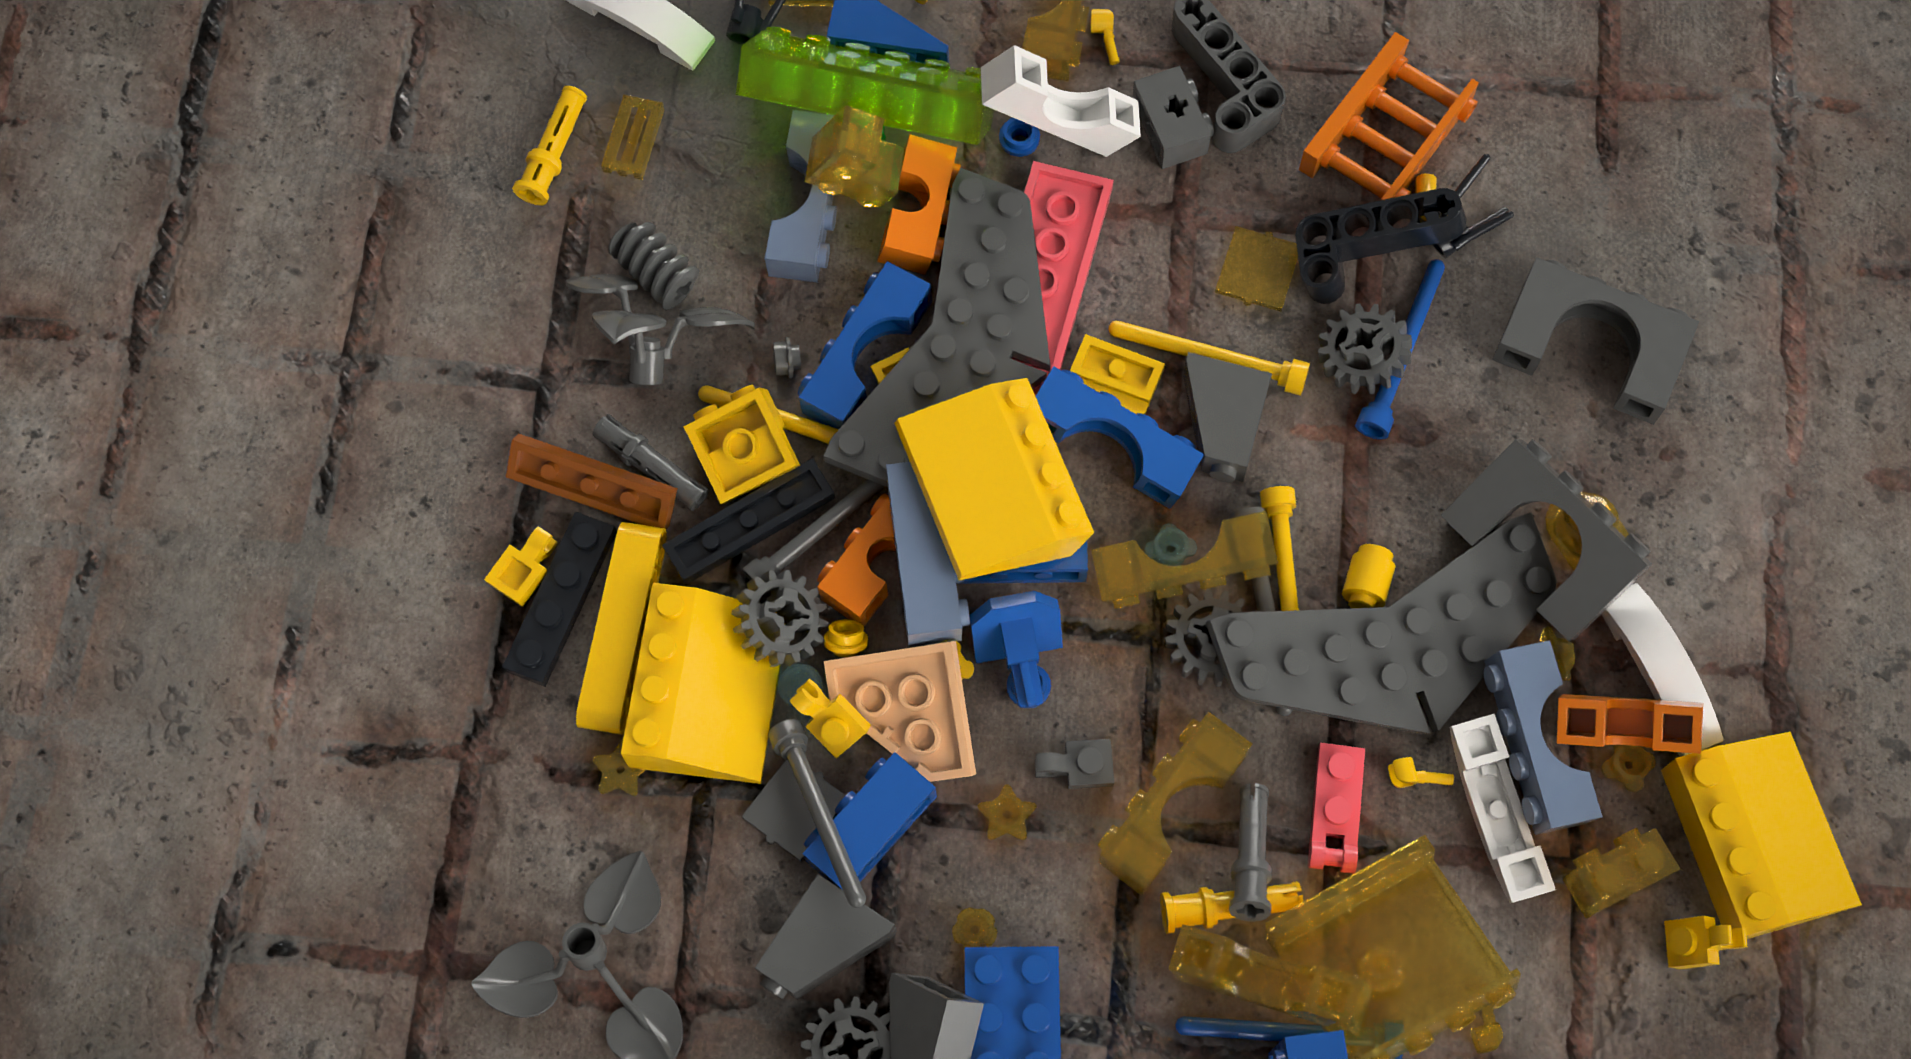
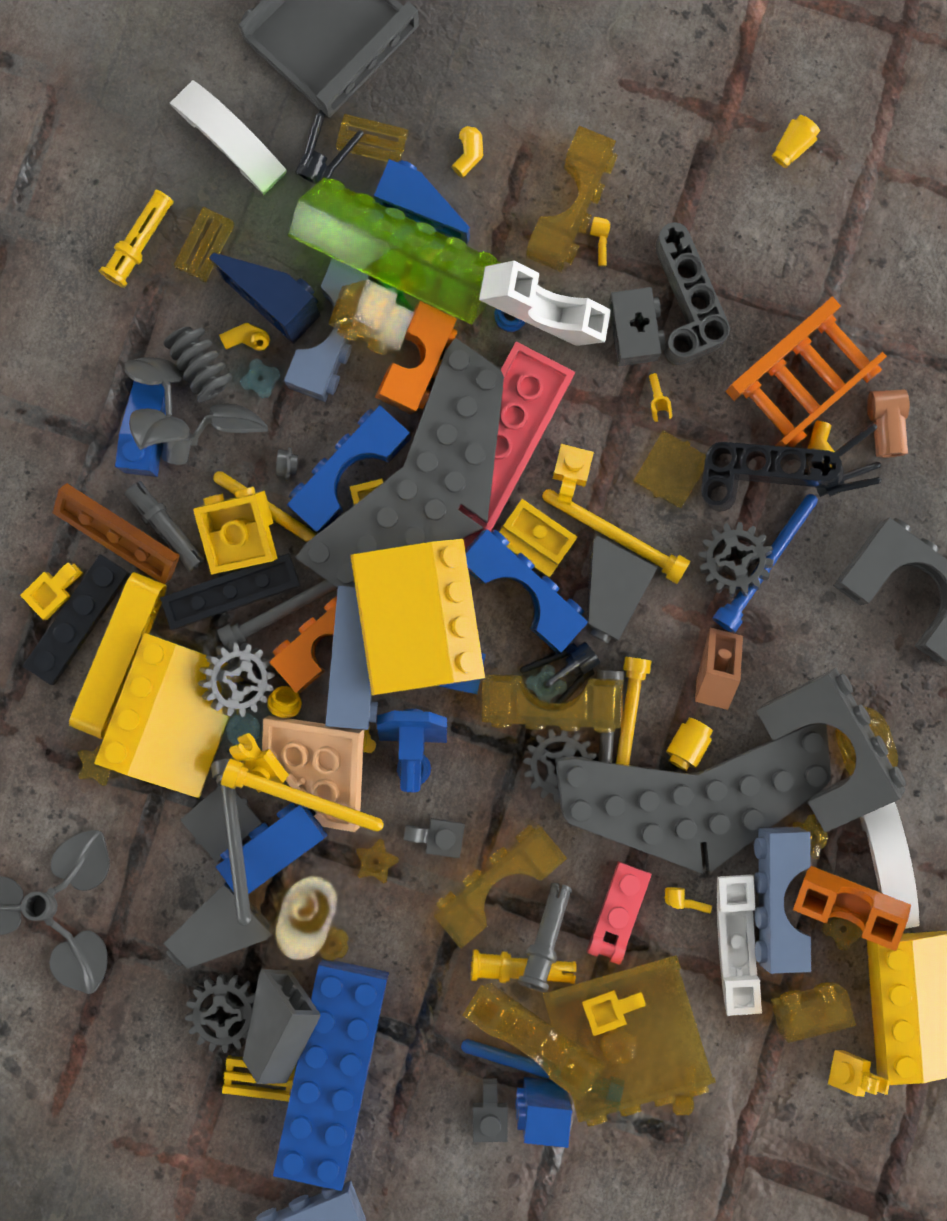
camera: 10 degrees right, 15 degrees up
none -> blue slope [115,381,170,477]
none -> dark blue slope [209,253,321,344]
none -> yellow arm [219,323,270,351]
none -> yellow piece [221,758,384,832]
none -> clear light blue plate [241,359,280,398]
none -> clear yellow piece [275,876,337,960]
none -> black plant [520,642,600,721]
none -> yellow plate [552,444,594,505]
none -> yellow plate [582,990,646,1036]
none -> yellow hand [649,373,672,422]
none -> nougat slope [695,627,743,710]
none -> nougat piece [867,389,910,458]

